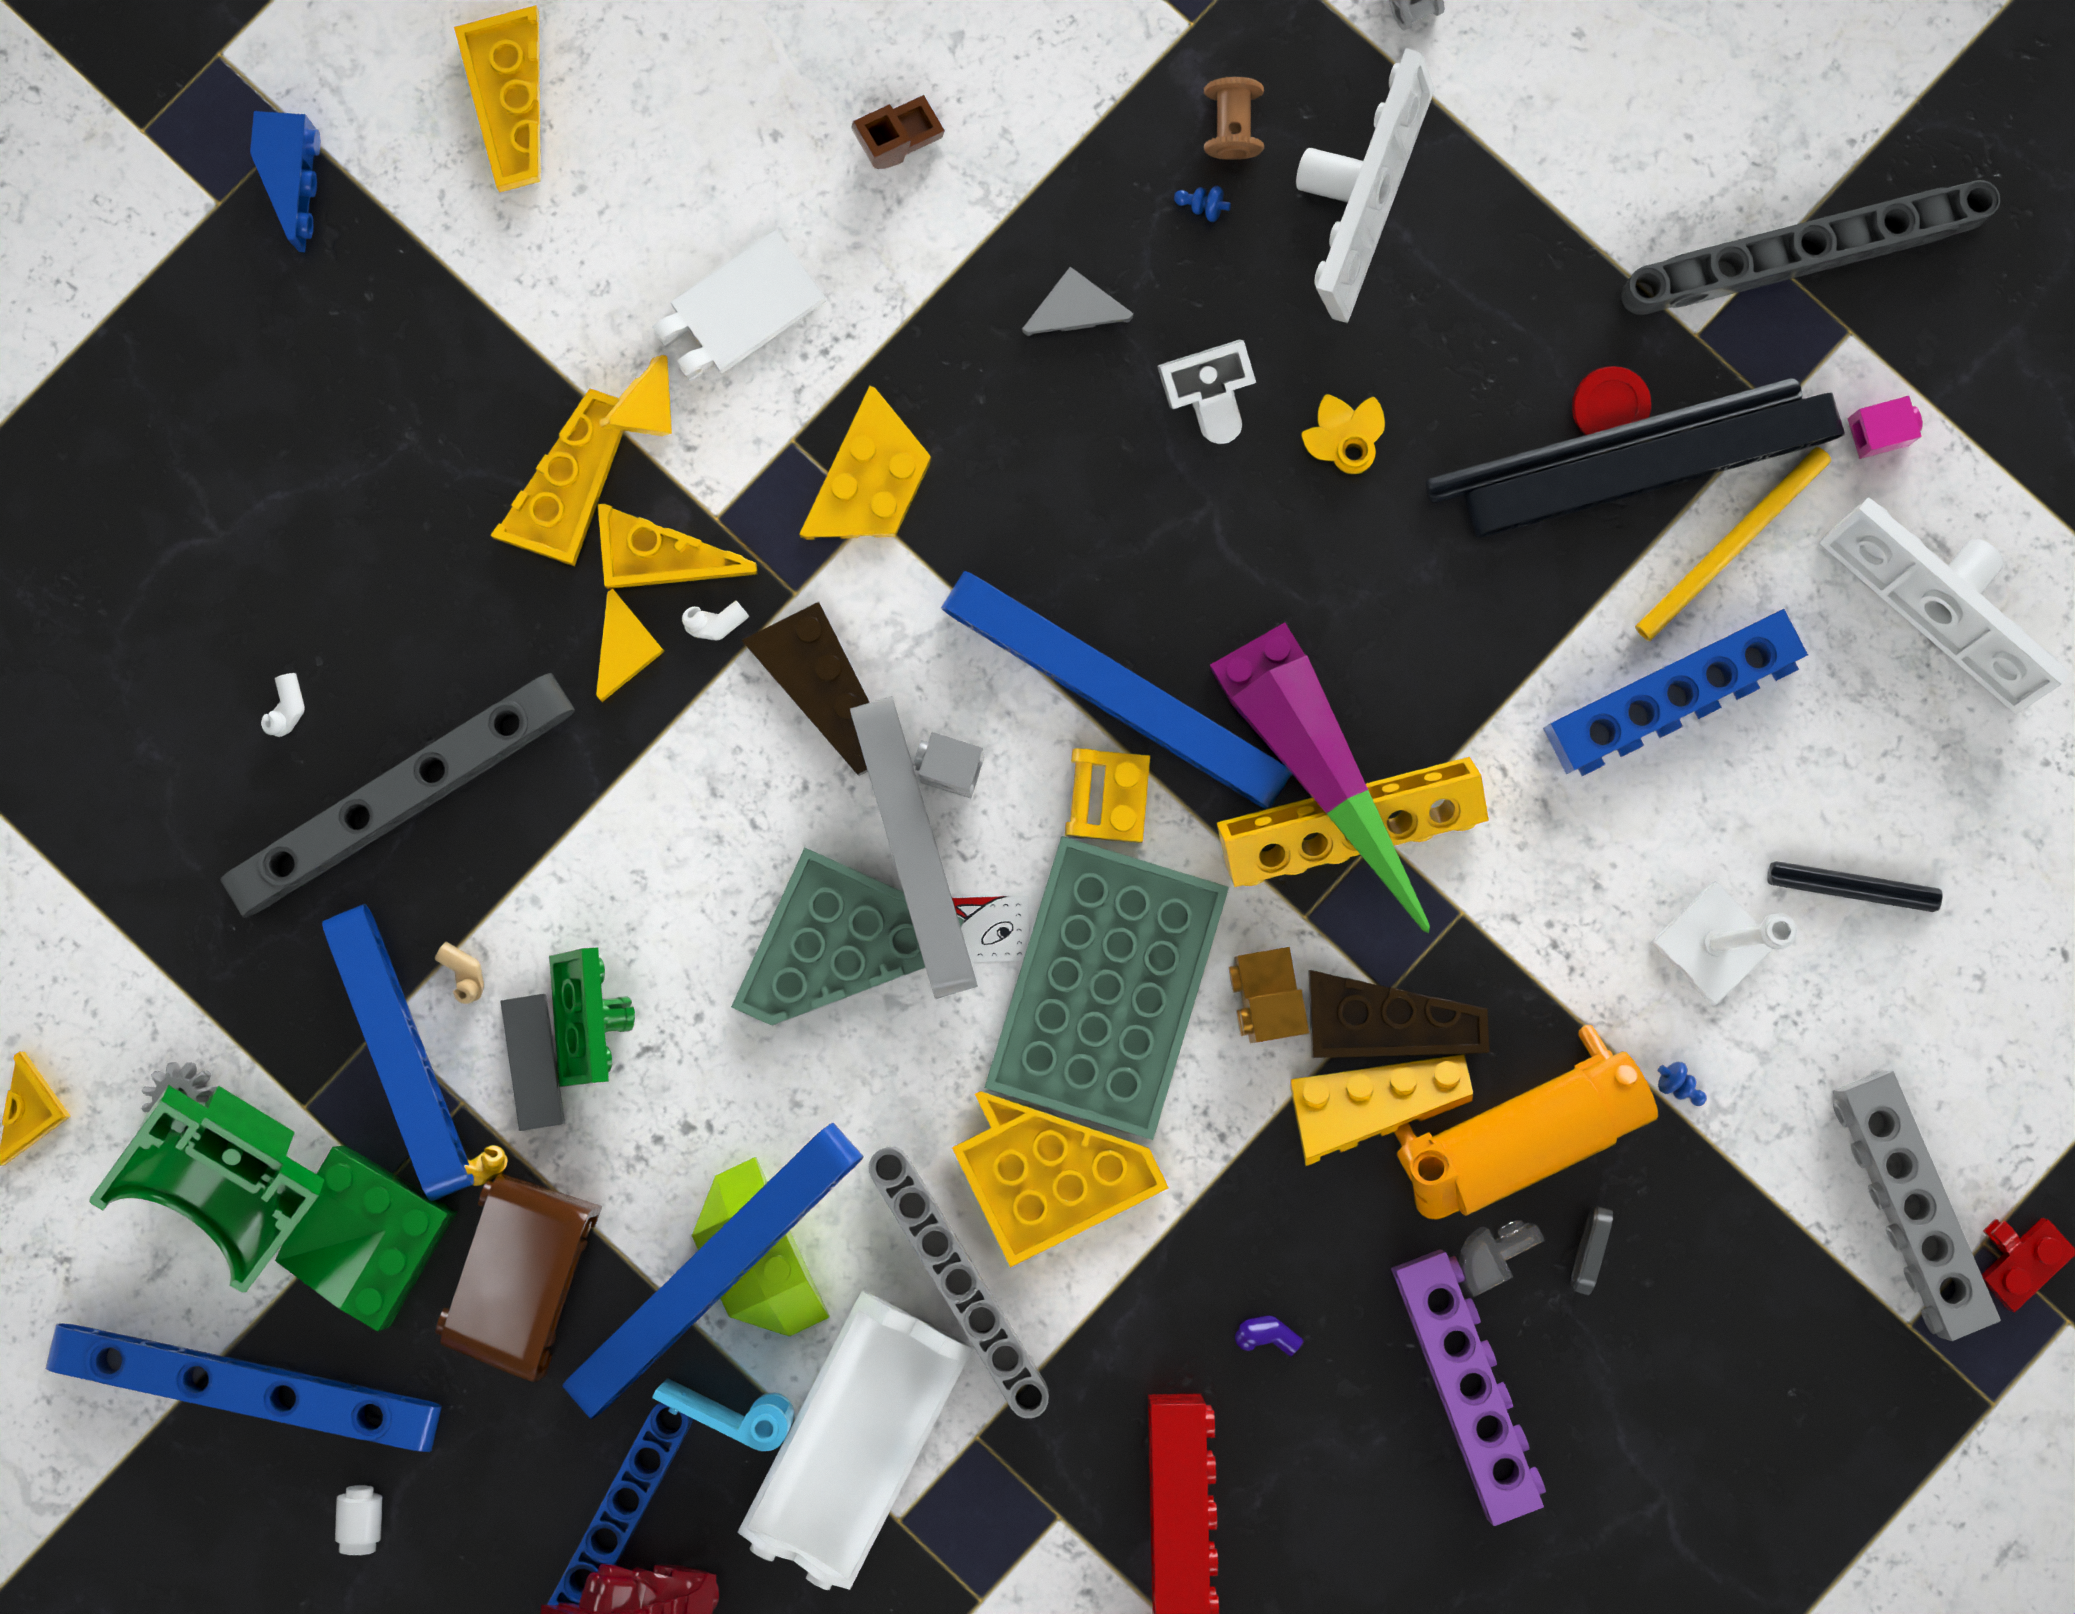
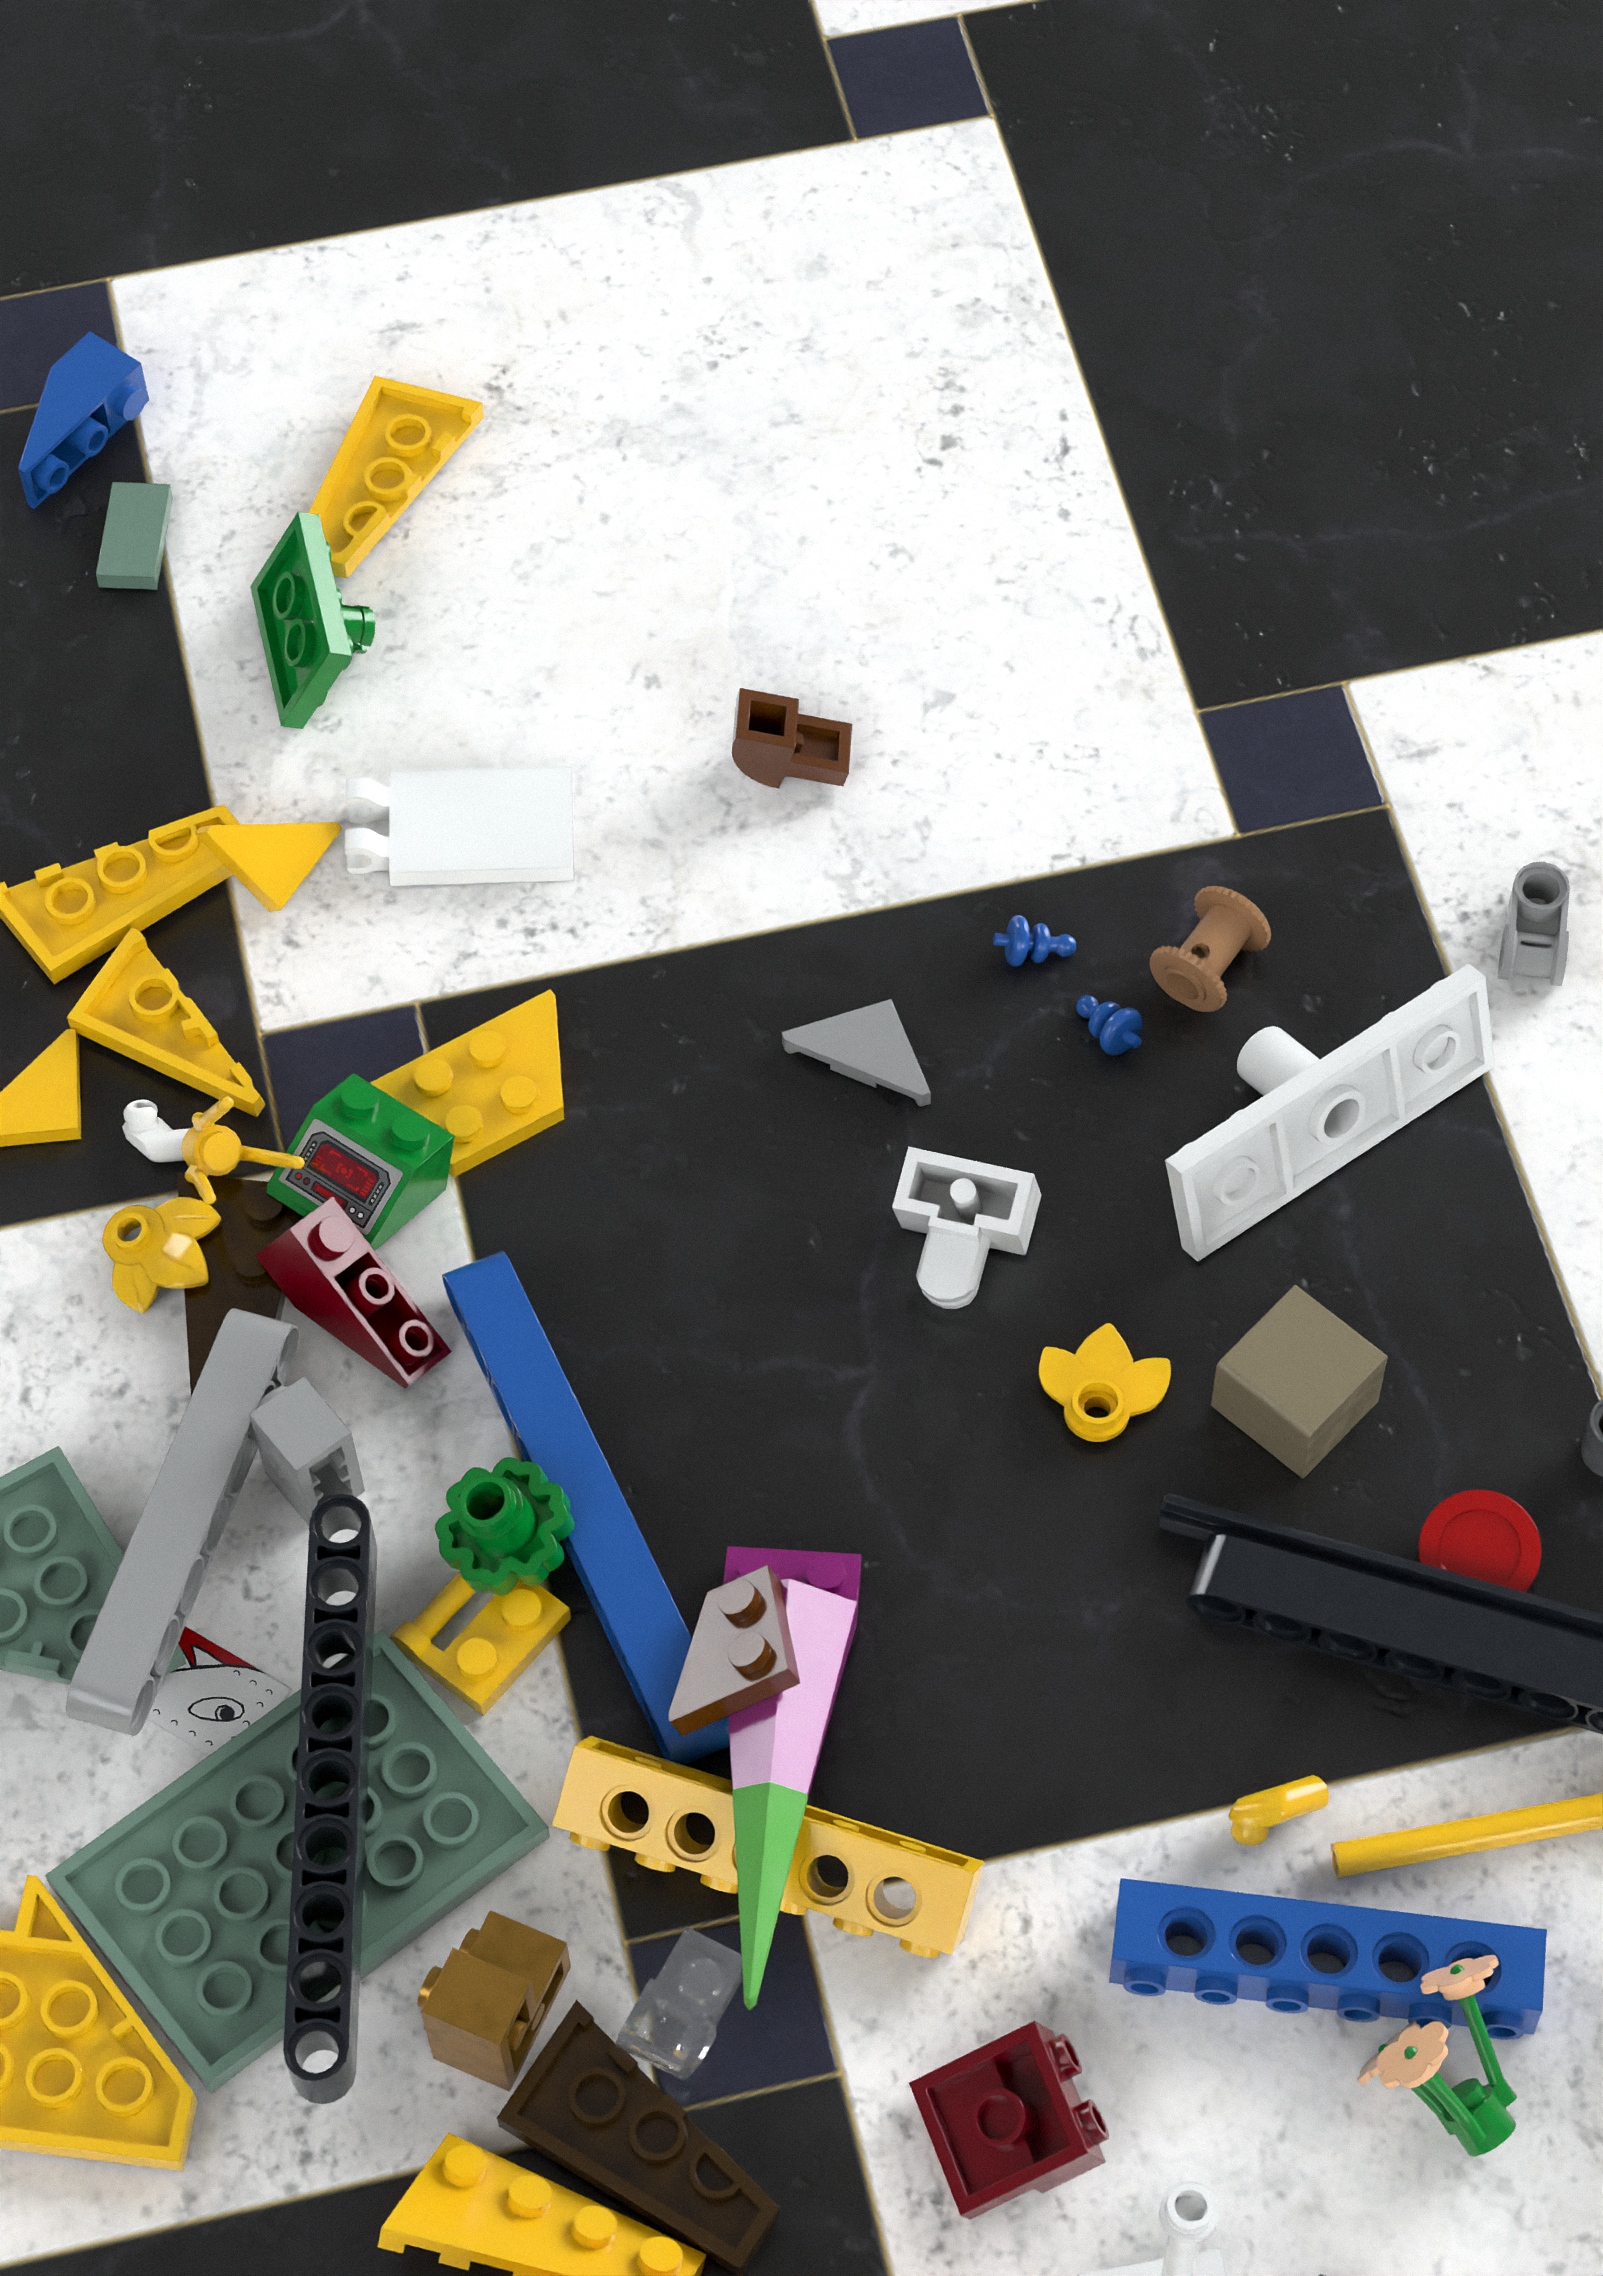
camera: 35 degrees right, 25 degrees down
none -> sand green tile [96,482,173,590]
none -> yellow plate [102,1197,221,1314]
none -> yellow plant [181,1096,305,1204]
none -> green plate [250,512,376,729]
none -> dark red slope [256,1197,452,1389]
none -> green slope [266,1073,455,1251]
none -> black beam [283,1494,378,2104]
none -> green plant [435,1457,575,1596]
none -> clear brick [615,1927,743,2080]
none -> wing [668,1565,801,1737]
none -> dark red plate [909,2020,1109,2220]
none -> blue hair [993,915,1076,967]
none -> dark tan piece [1211,1285,1388,1479]
none -> yellow arm [1228,1775,1329,1846]
none -> plant [1357,1955,1517,2156]

